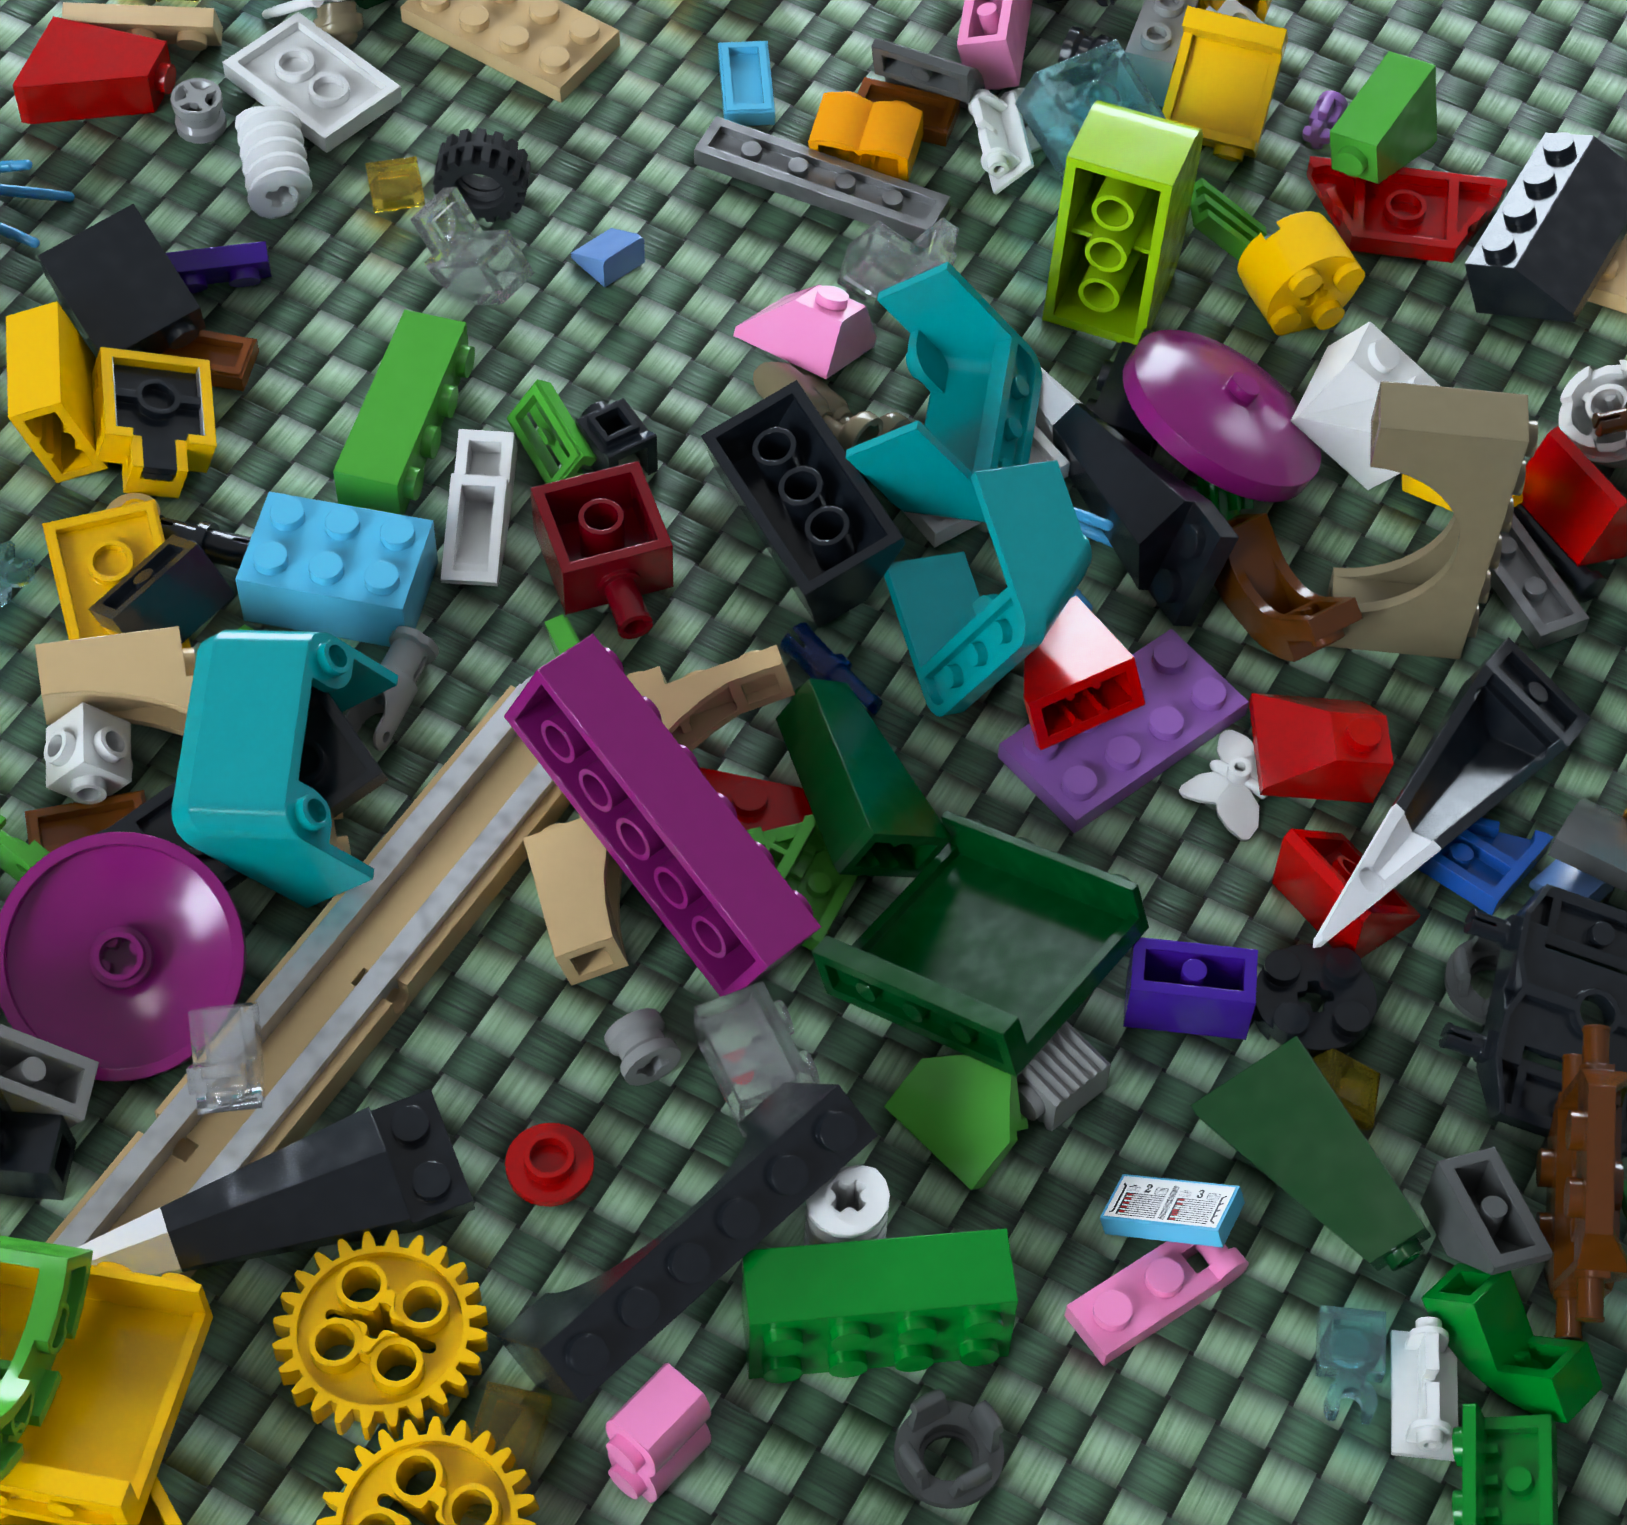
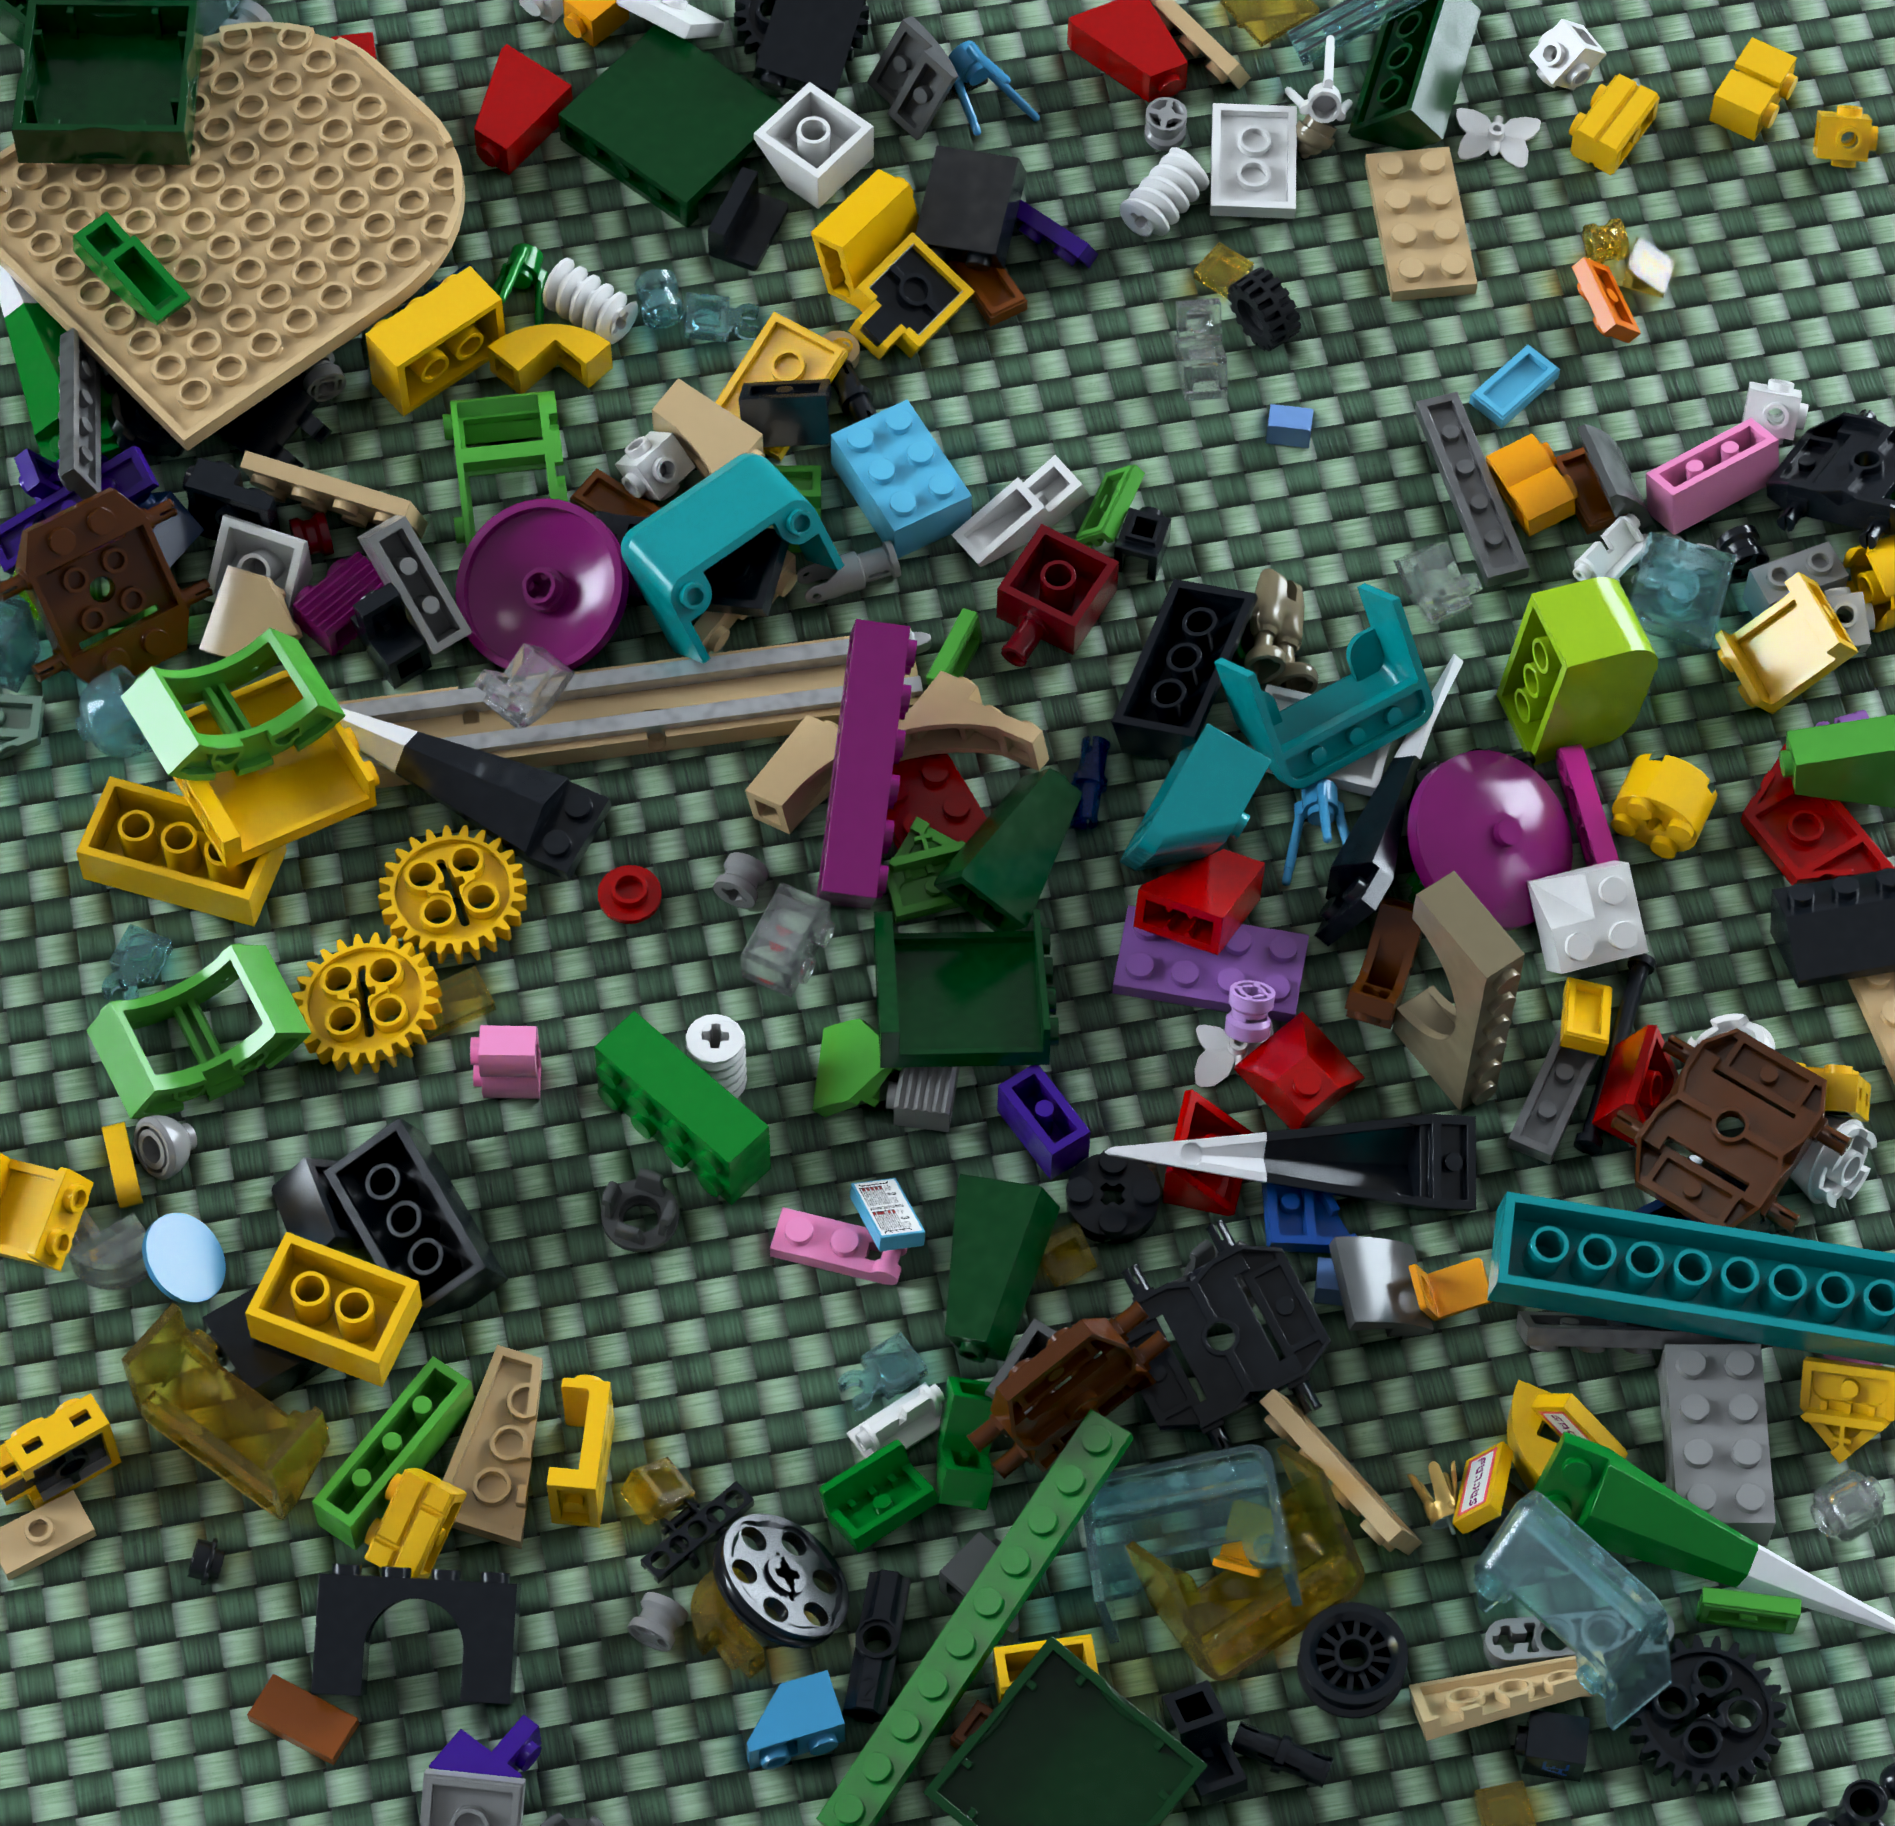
camera: 50 degrees right, 5 degrees up
bright green brick [333,309,475,515] -> none
black arch [497,1082,878,1403] -> none
bright pink slope [733,285,876,379] -> none
bright green tile [1190,178,1267,261] -> none
none -> lavender wheel [1224,980,1276,1043]
none -> dark pink beam [1556,744,1619,867]

